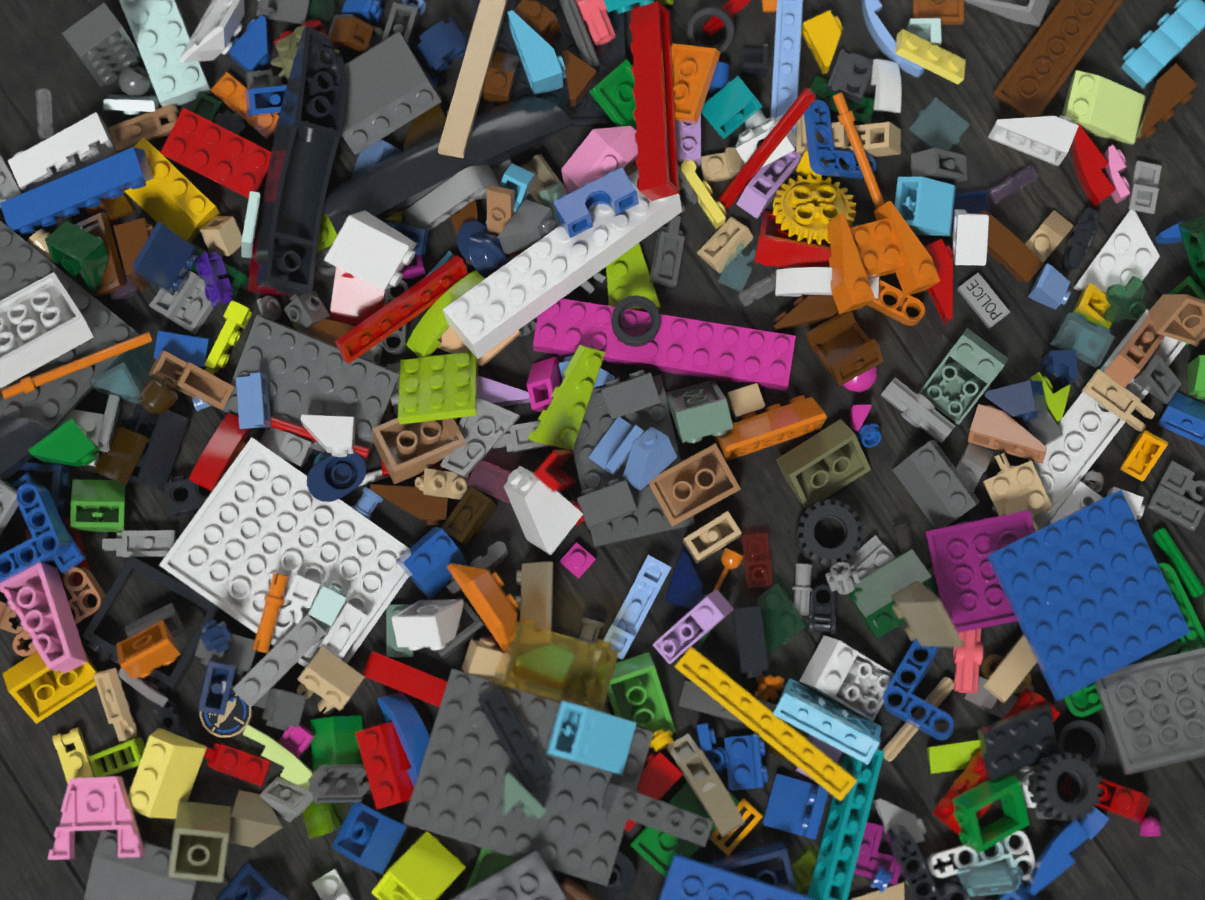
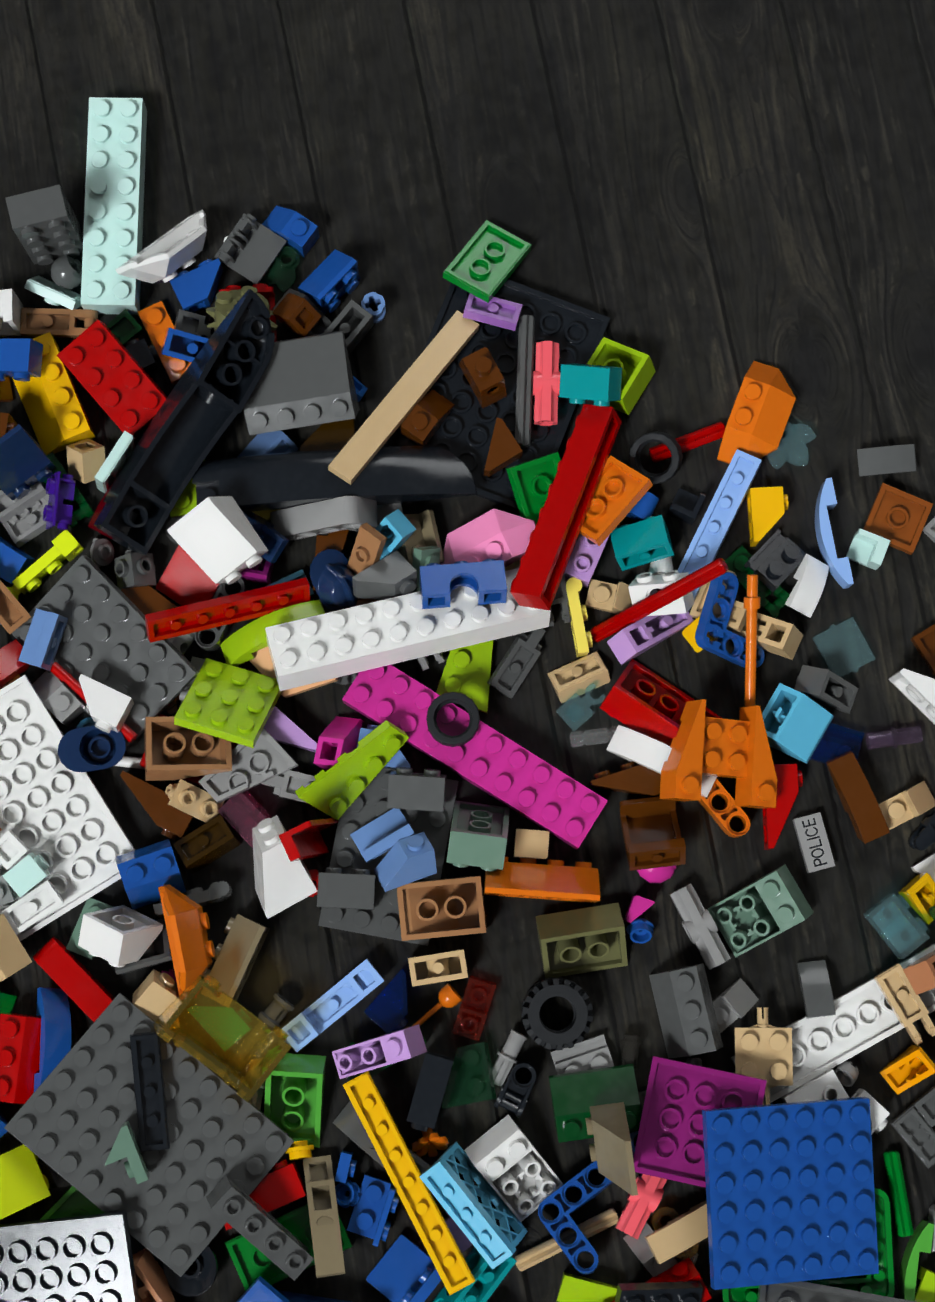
camera: 20 degrees right, 0 degrees up
medium blue bush [351,487,383,520] -> none
dark blue brick [412,17,469,74] -> none
medium azure slope [508,10,566,97] -> none
medium azure slope [545,701,636,775] -> none
dark pink plate [559,542,596,579] -> none
light orange tile [708,799,763,855] -> none
yellow gear [773,174,856,245] -> none
light grey gear [826,562,860,594] -> none
light yellow plate [895,29,966,84] -> none
white panel [952,210,989,265] -> none
nougat slope [968,404,1047,464] -> none
dark blue slope [984,380,1048,421] -> none
lime slope [1027,372,1071,423] -> none
medium blue slope [1028,264,1071,310] -> none
dark blue hinge [1041,350,1078,387] -> none

